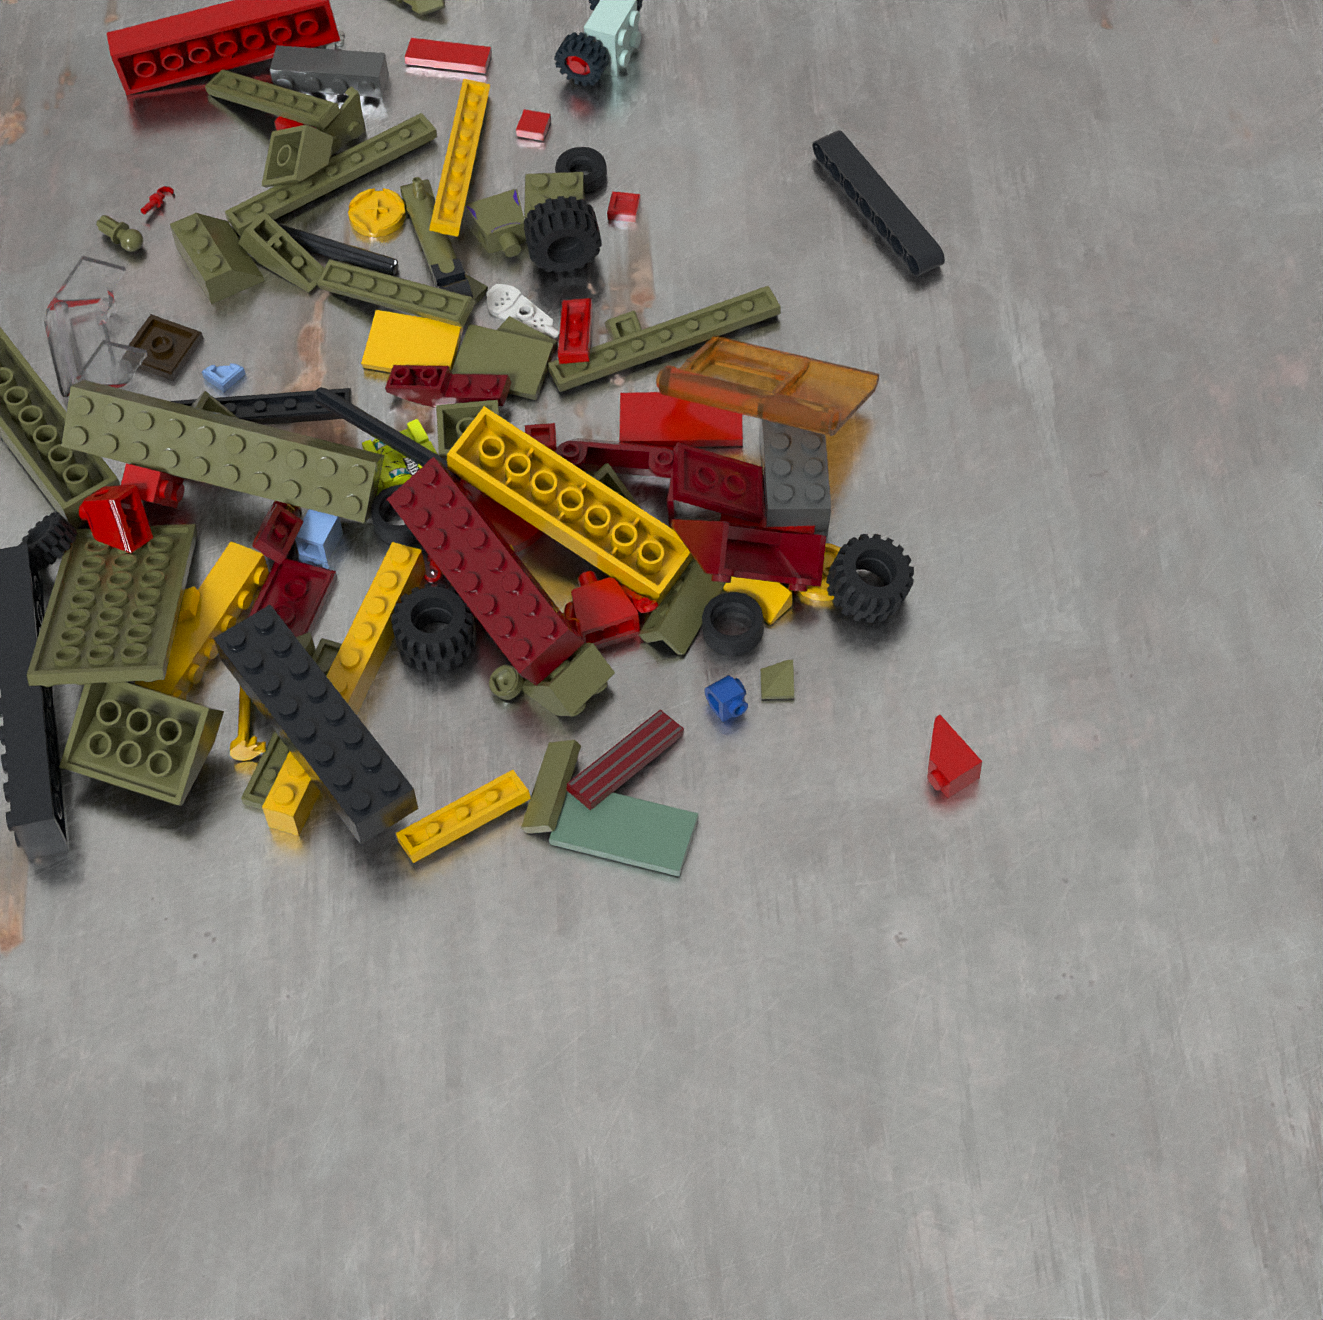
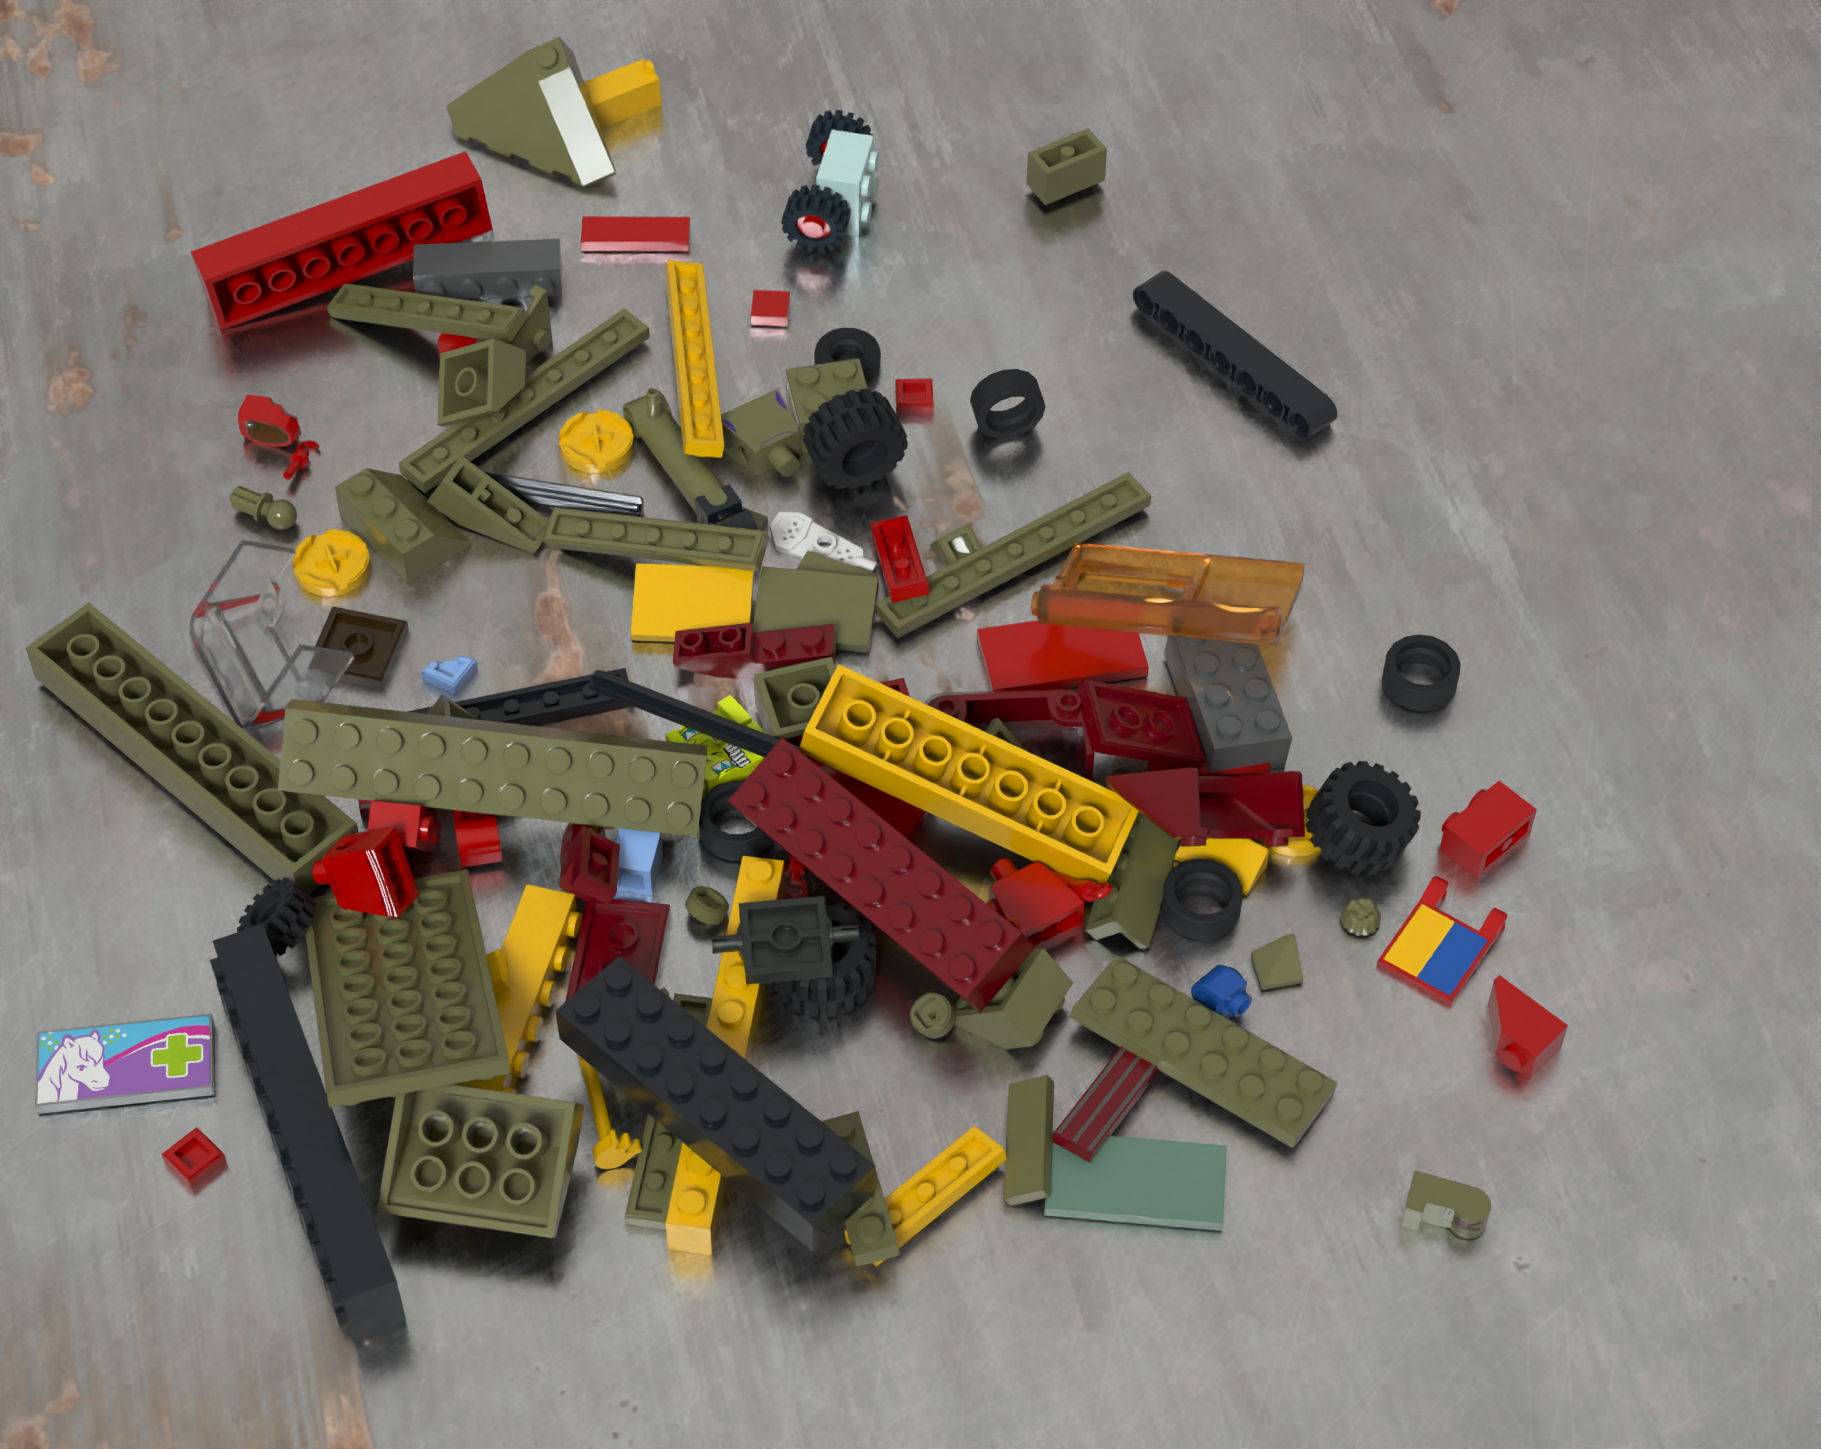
camera: 15 degrees left, 5 degrees down
none -> red rock [238,394,301,447]
none -> yellow tile [292,529,371,597]
none -> red plate [453,810,503,868]
none -> olive tile [685,886,729,925]
none -> pearl dark grey plate [711,896,859,985]
none -> olive plate [821,1111,900,1267]
none -> black tyre [970,369,1046,439]
none -> olive brick [1026,128,1107,205]
none -> olive plate [1070,955,1338,1148]
none -> olive piece [1340,898,1381,936]
none -> flag [1377,876,1508,1005]
none -> black tyre [1382,634,1461,712]
none -> olive leg [1400,1170,1491,1239]
none -> red brick [1439,781,1537,879]

